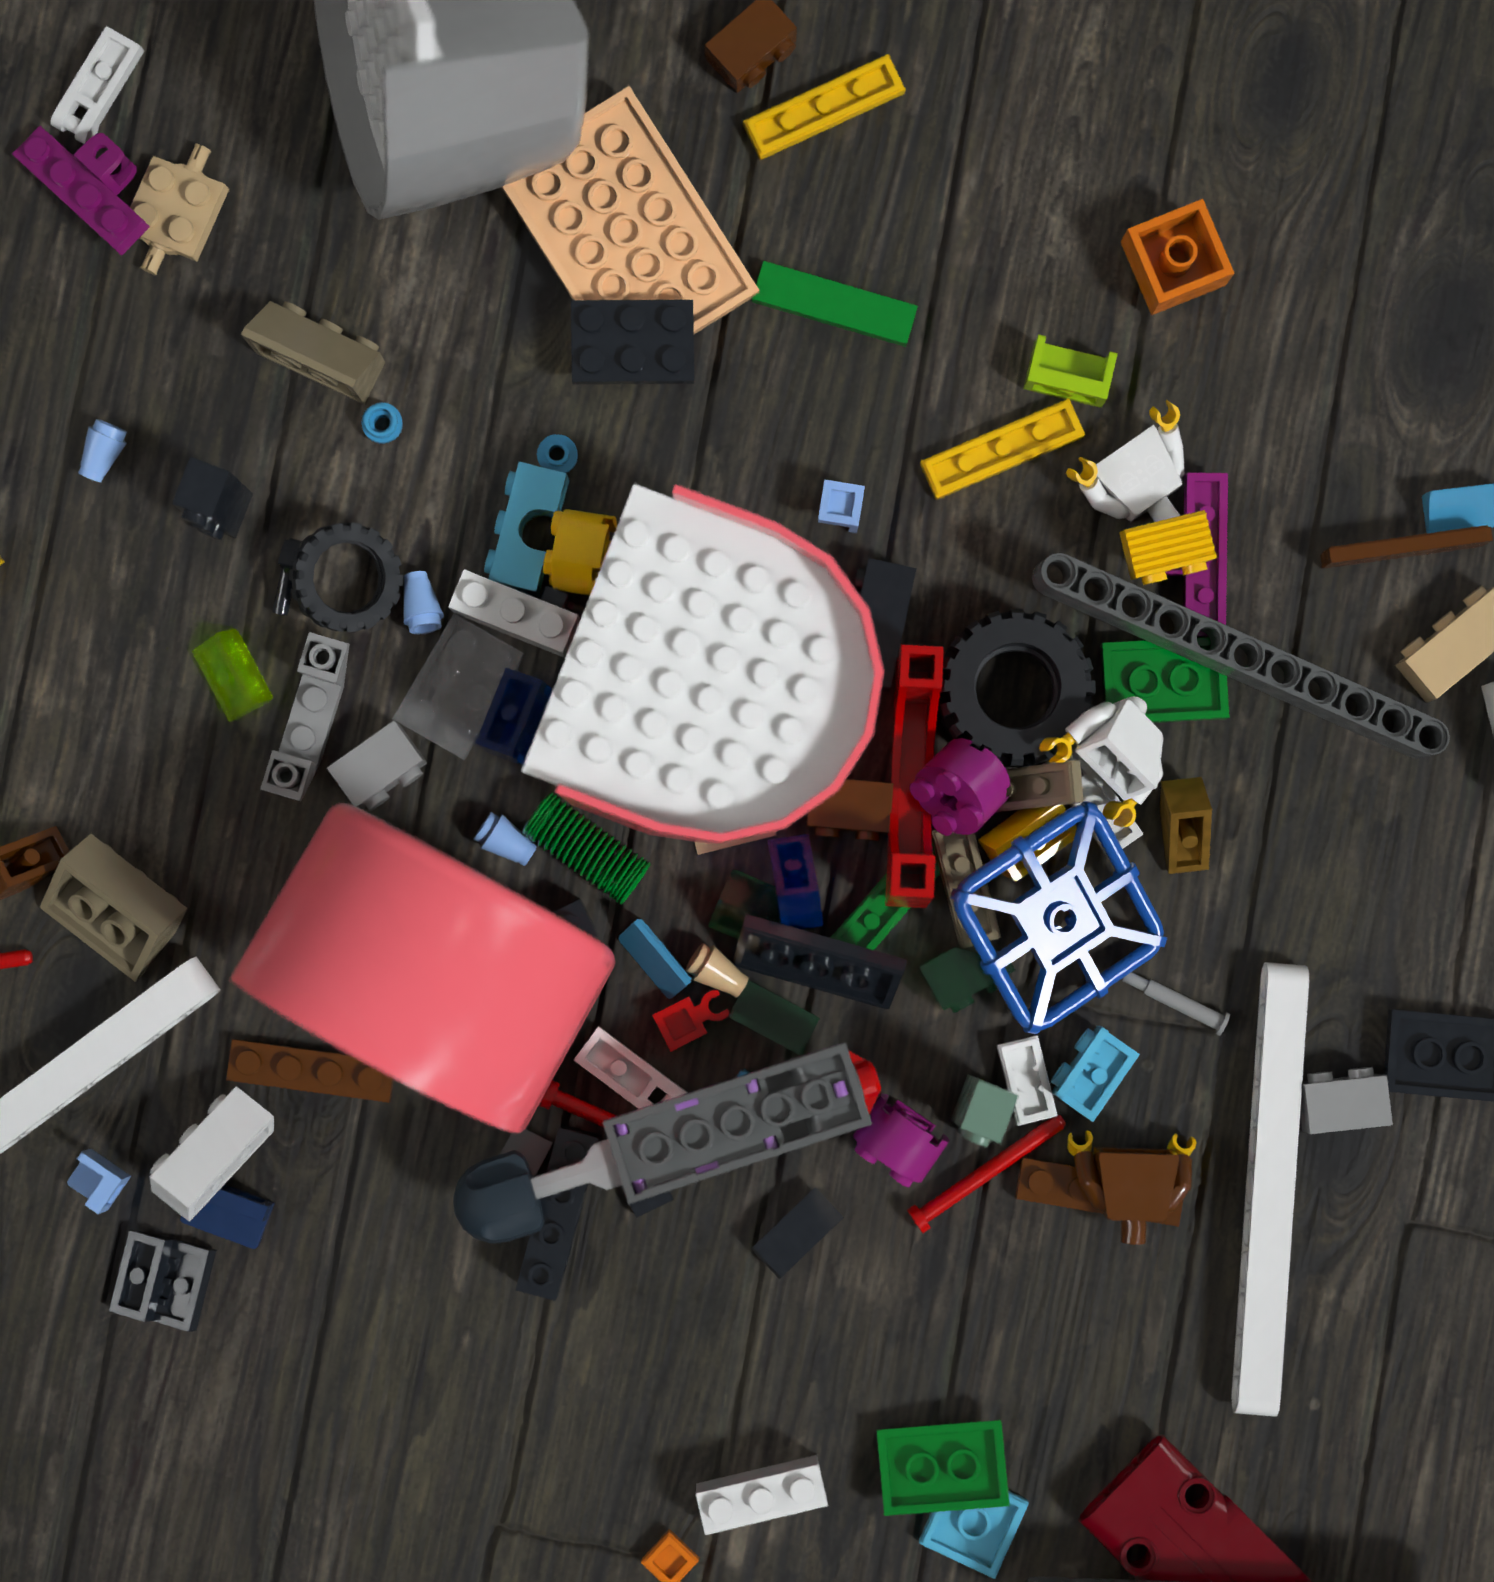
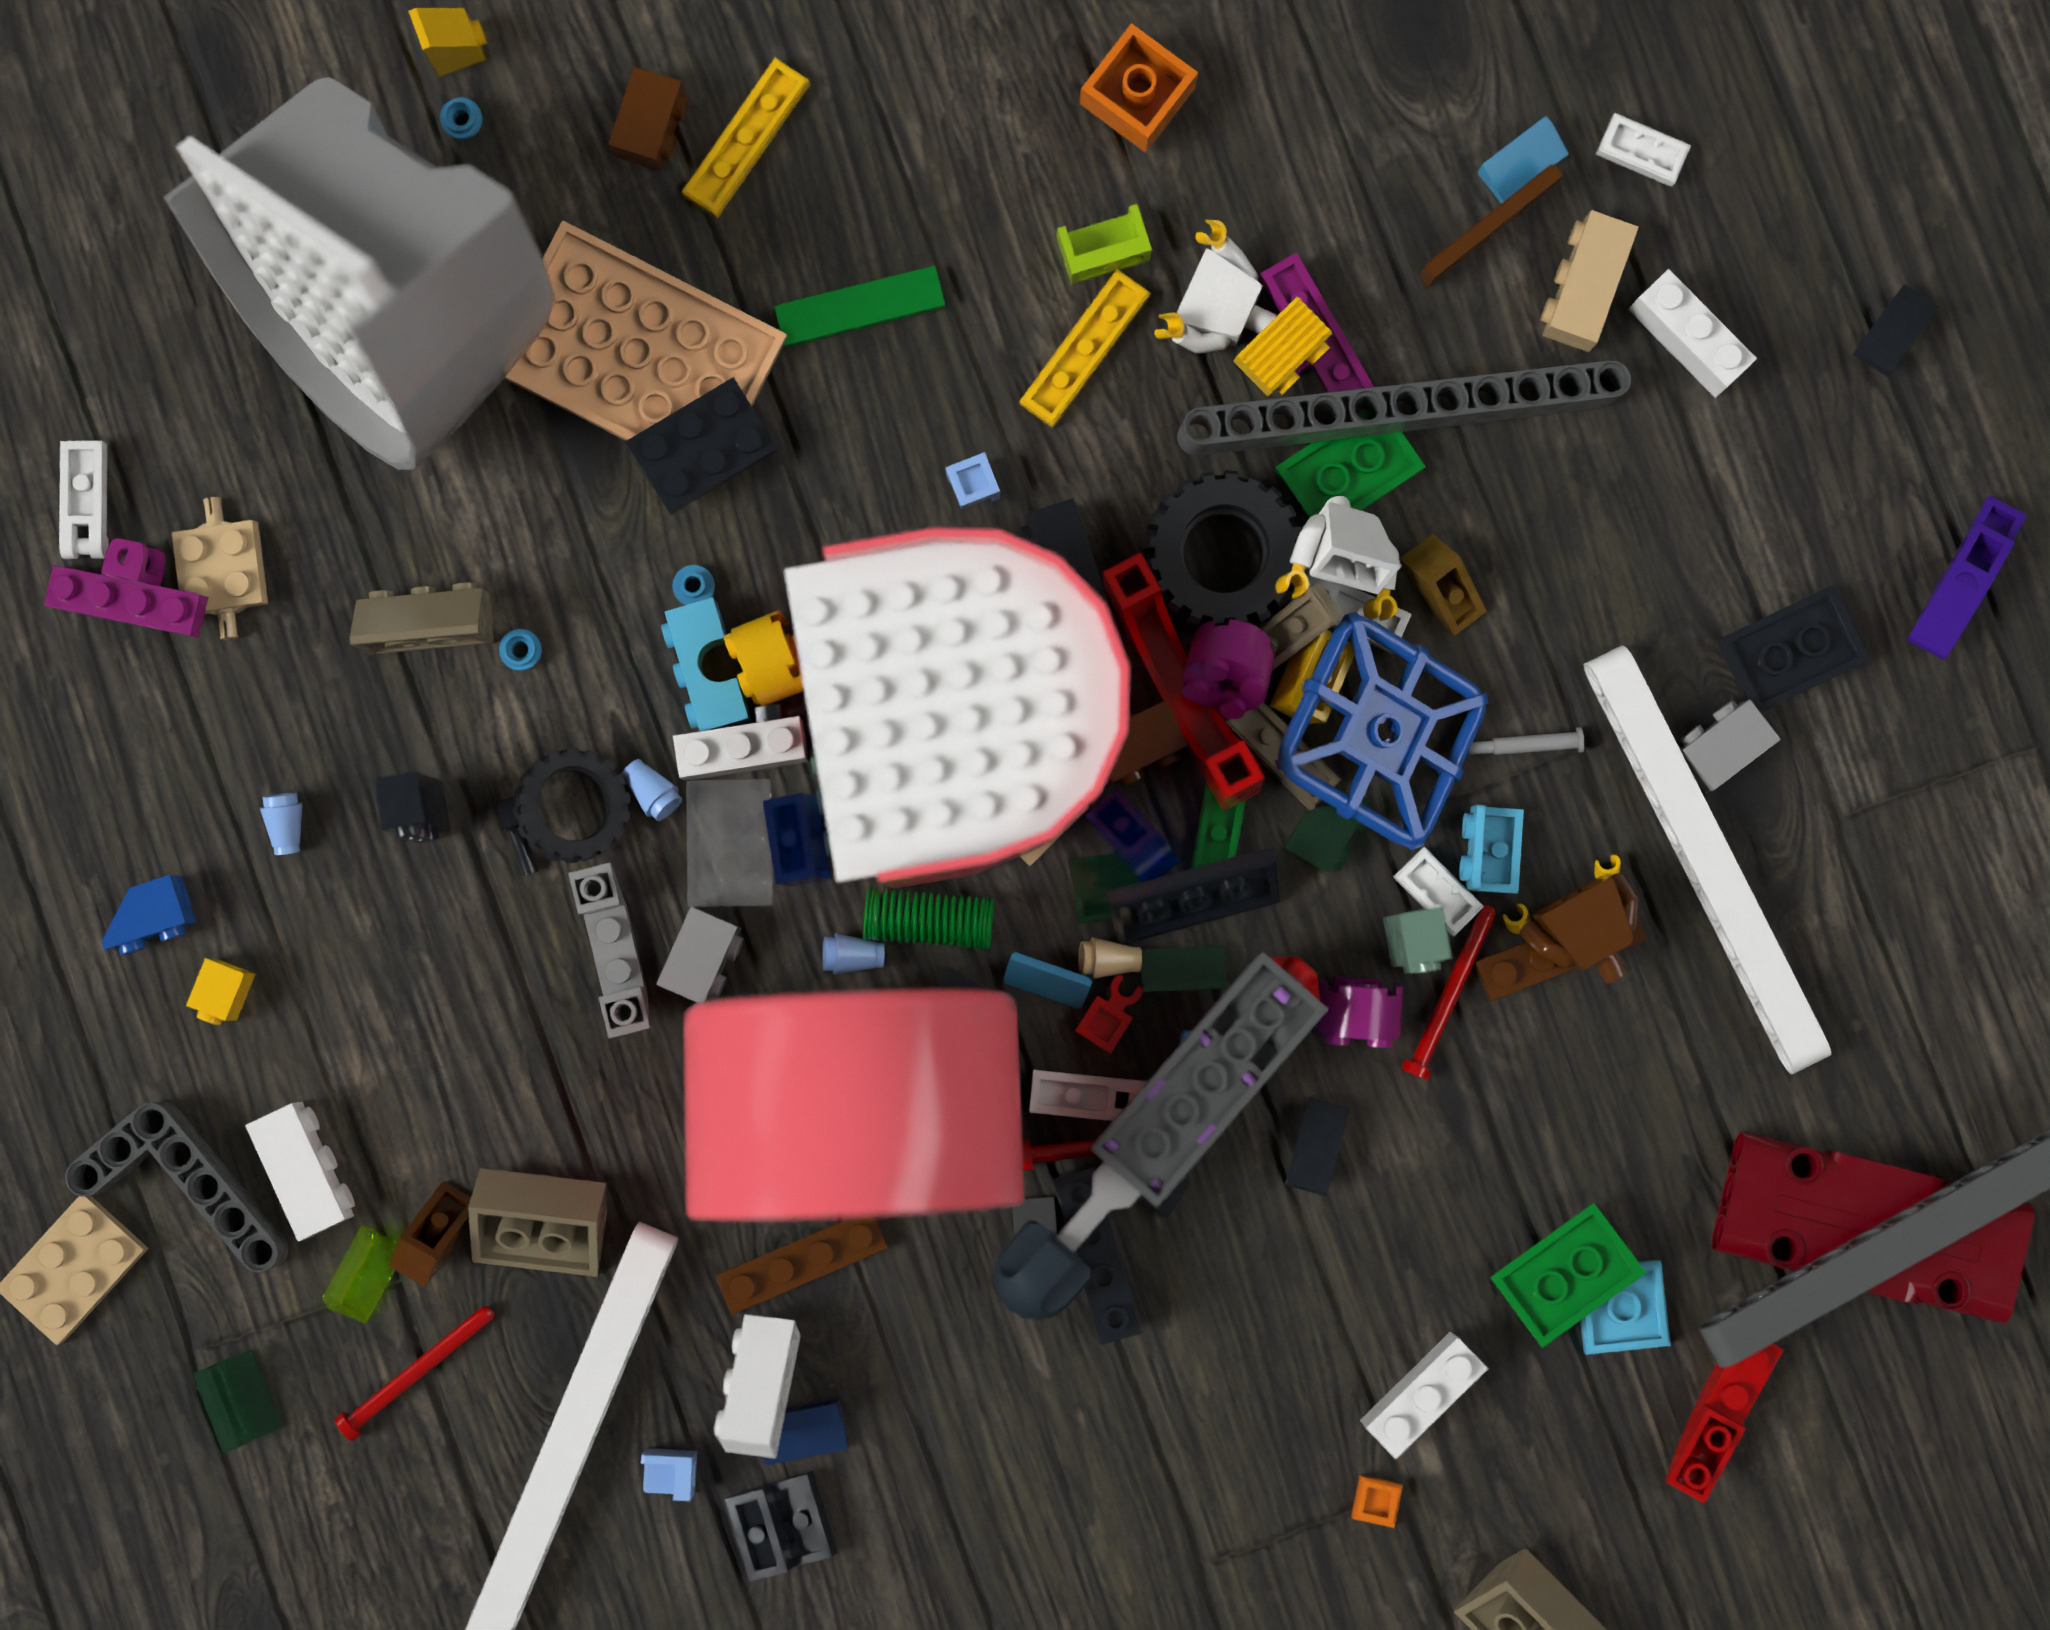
camera: 30 degrees left, 0 degrees up
clear neon green slope [192,629,273,722] -> none

